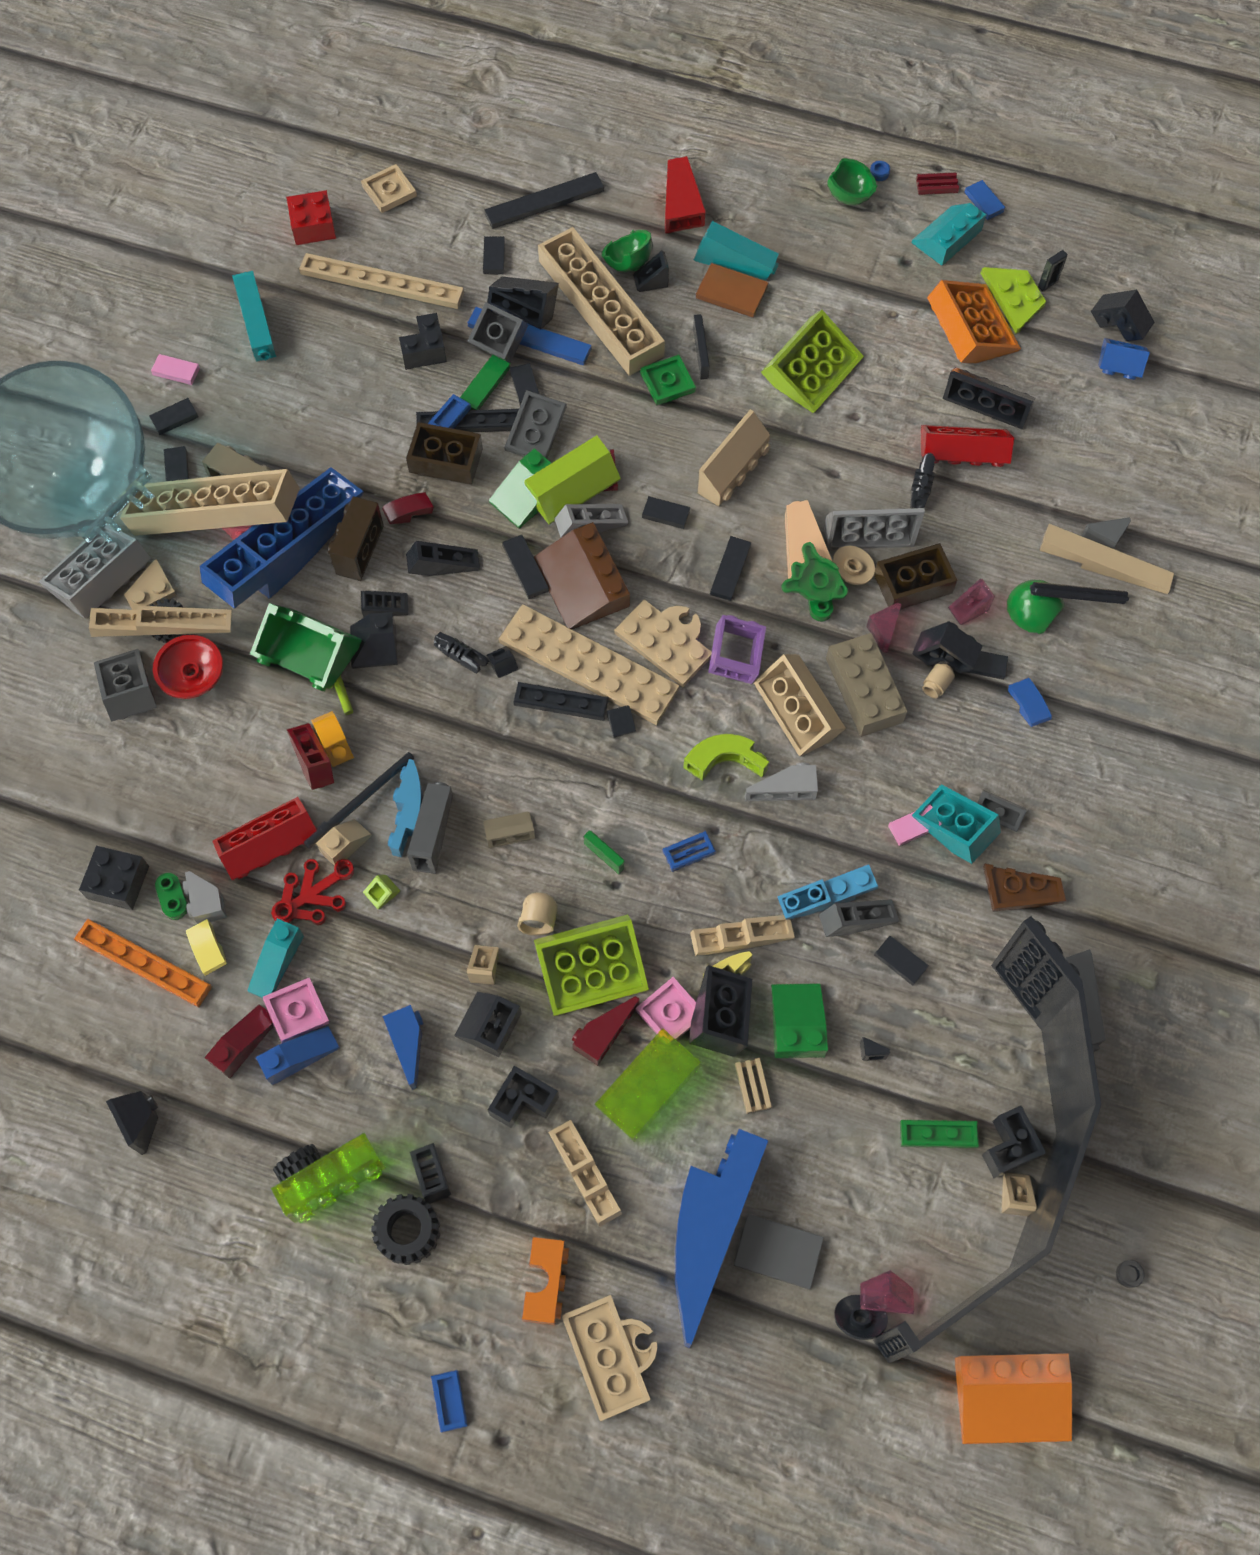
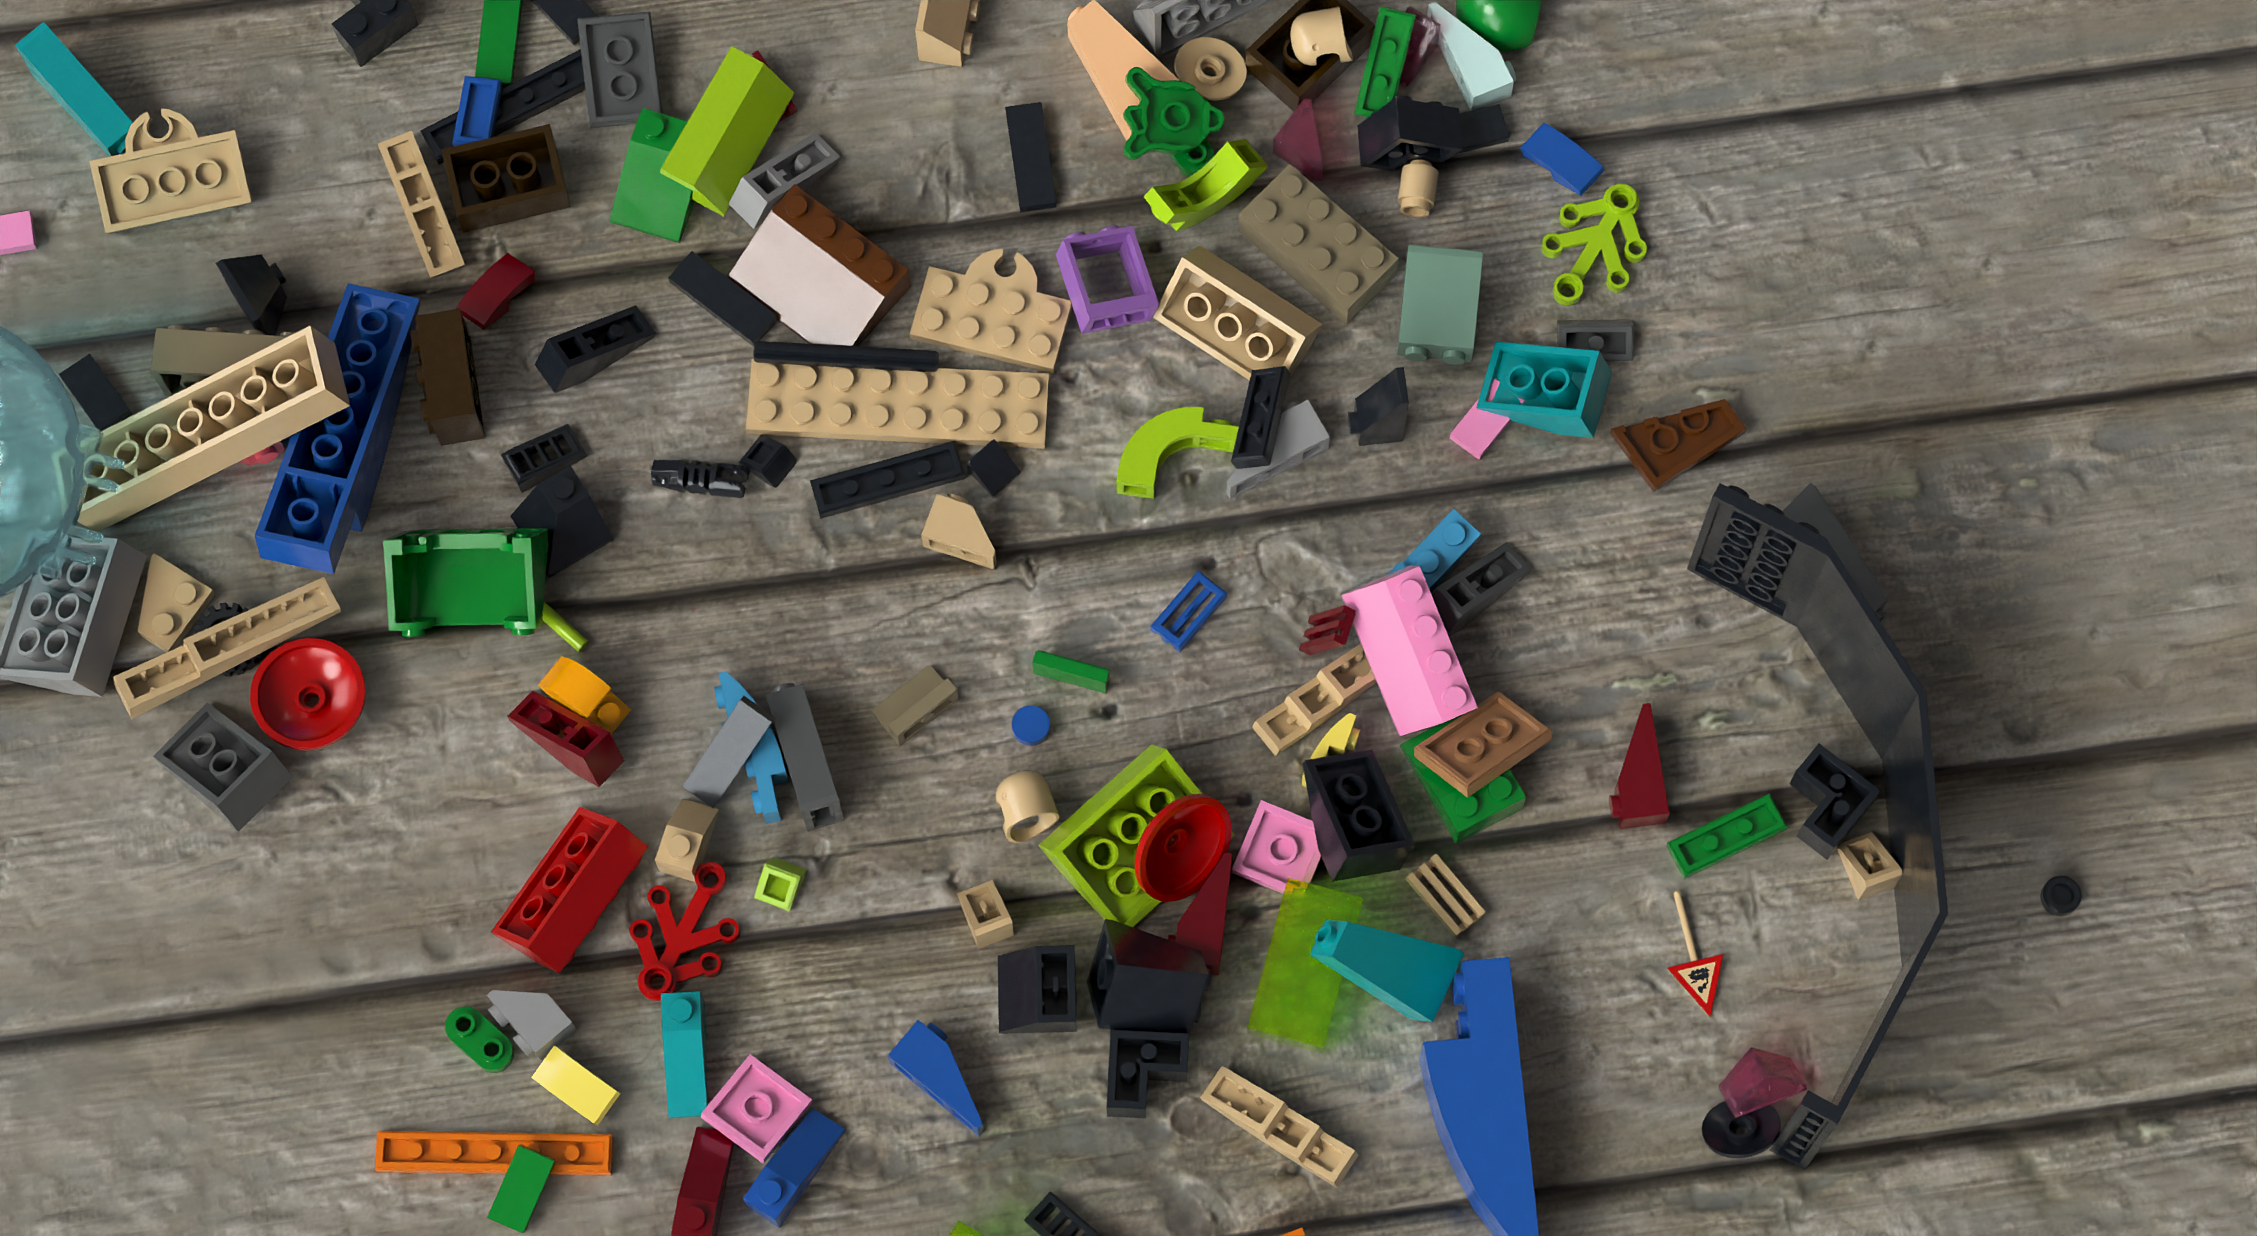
camera: 25 degrees left, 5 degrees up
black brick [79,845,149,910] -> none
black tile [149,398,198,435] -> none
black bar [304,752,414,849] -> none
black tile [642,496,690,529] -> none
dark grey tile [734,1214,824,1290] -> none
black slope [860,1037,890,1061] -> none
black tile [874,935,929,986] -> none
orange slope [955,1353,1072,1444] -> none
none -> tan plate [89,108,253,234]
none -> black slope [216,254,287,336]
none -> tan slope [377,131,465,278]
none -> green tile [487,1144,556,1233]
none -> tile [682,696,775,809]
none -> black axle [753,341,939,372]
none -> tan slope [921,494,997,569]
none -> blue tile [1012,706,1050,746]
none -> black slope [1087,919,1211,1035]
none -> red dish [1135,794,1232,902]
none -> lime arch [1144,139,1268,231]
none -> black tile [1231,366,1291,469]
none -> tan helmet [1290,7,1353,66]
none -> dark red tile [1299,605,1356,655]
none -> teal slope [1309,920,1464,1022]
none -> bright pink slope [1341,565,1478,736]
none -> black slope [1348,367,1409,446]
none -> green tile [1354,6,1417,117]
none -> sand green slope [1397,245,1483,365]
none -> medium nougat tile [1414,691,1552,798]
none -> light aqua slope [1427,2,1516,111]
none -> lime plant [1541,184,1647,306]
none -> dark red slope [1609,703,1670,829]
none -> piece [1667,891,1723,1017]

